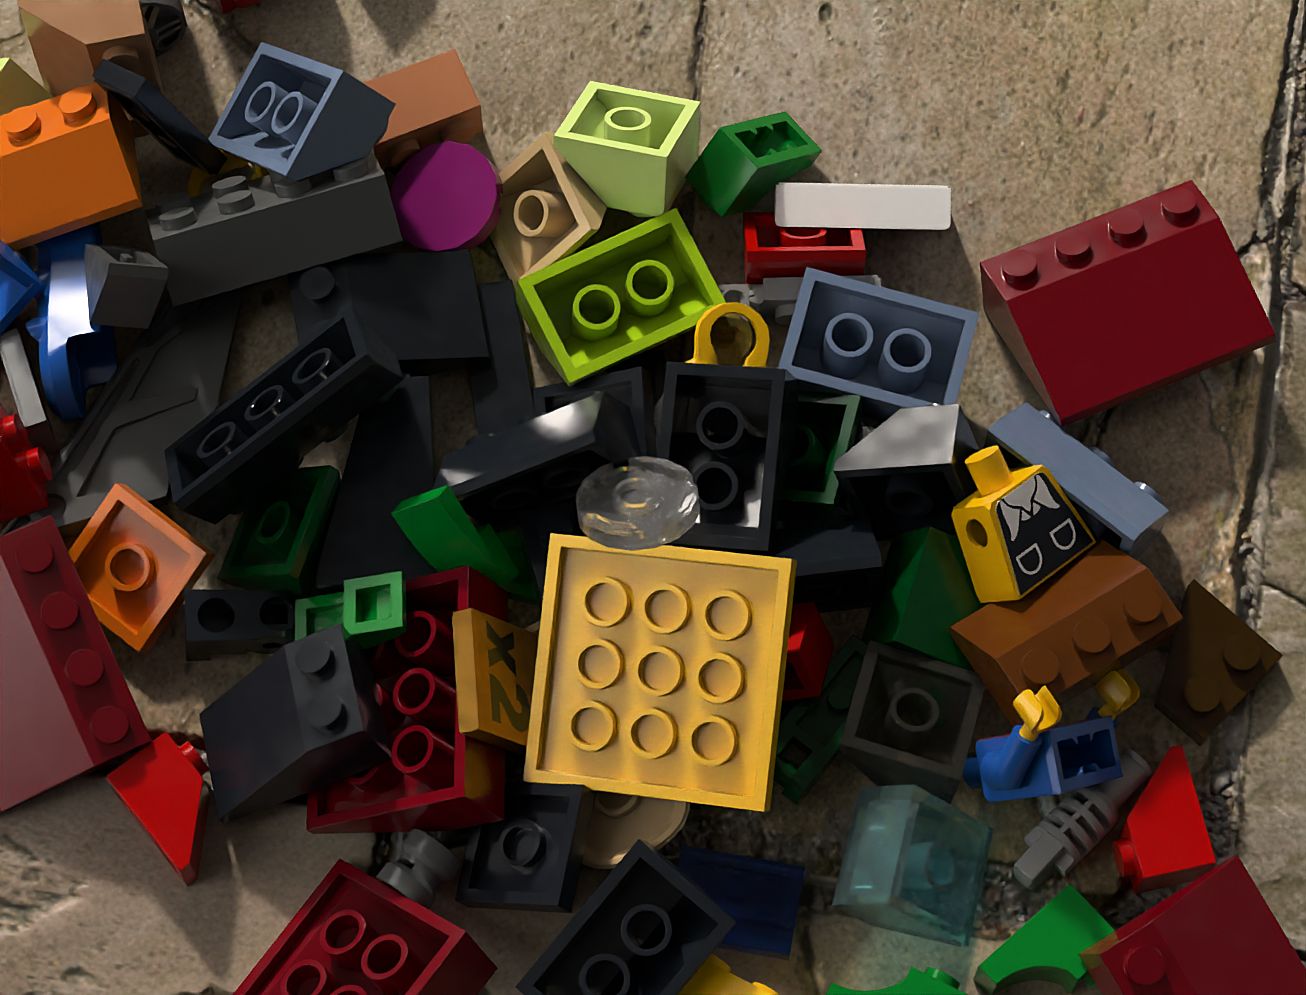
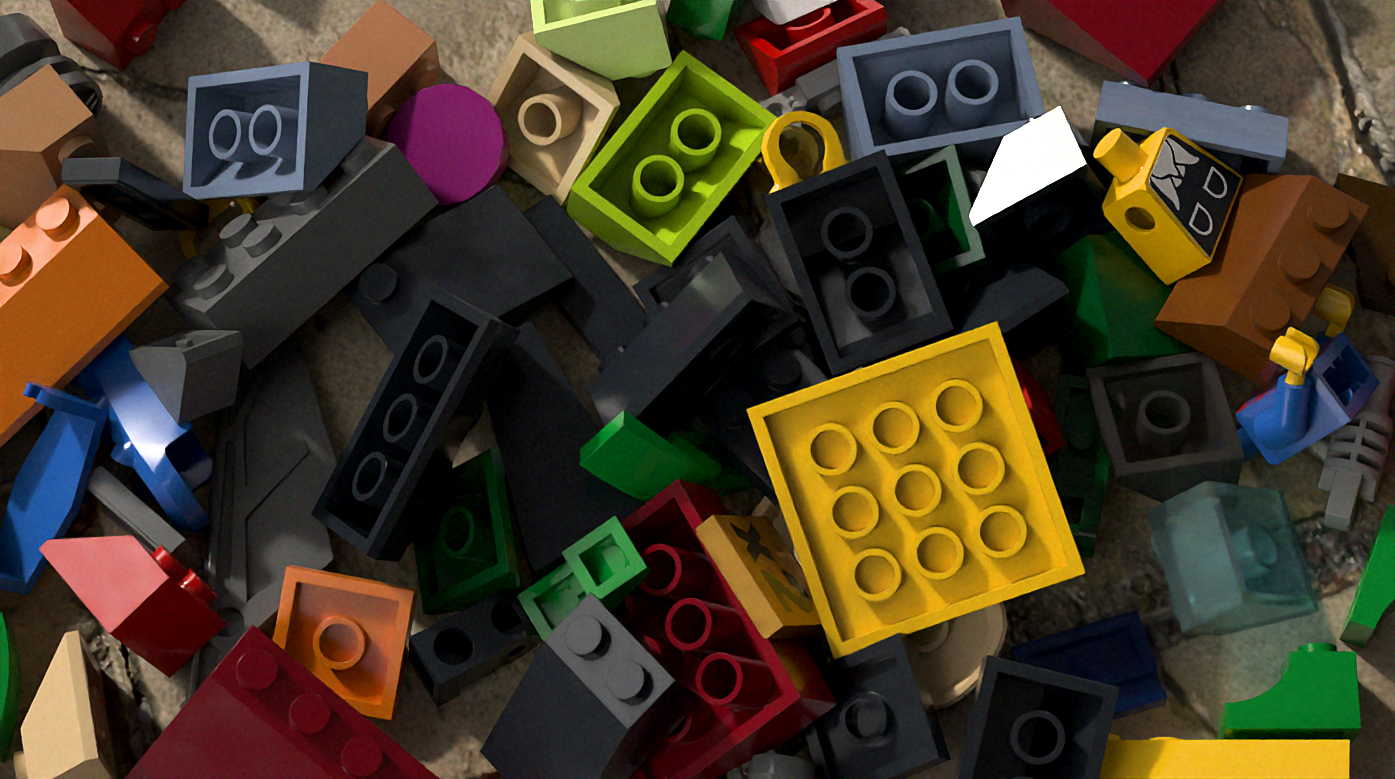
camera: 25 degrees left, 0 degrees up
clear tile [575,456,700,551] -> none

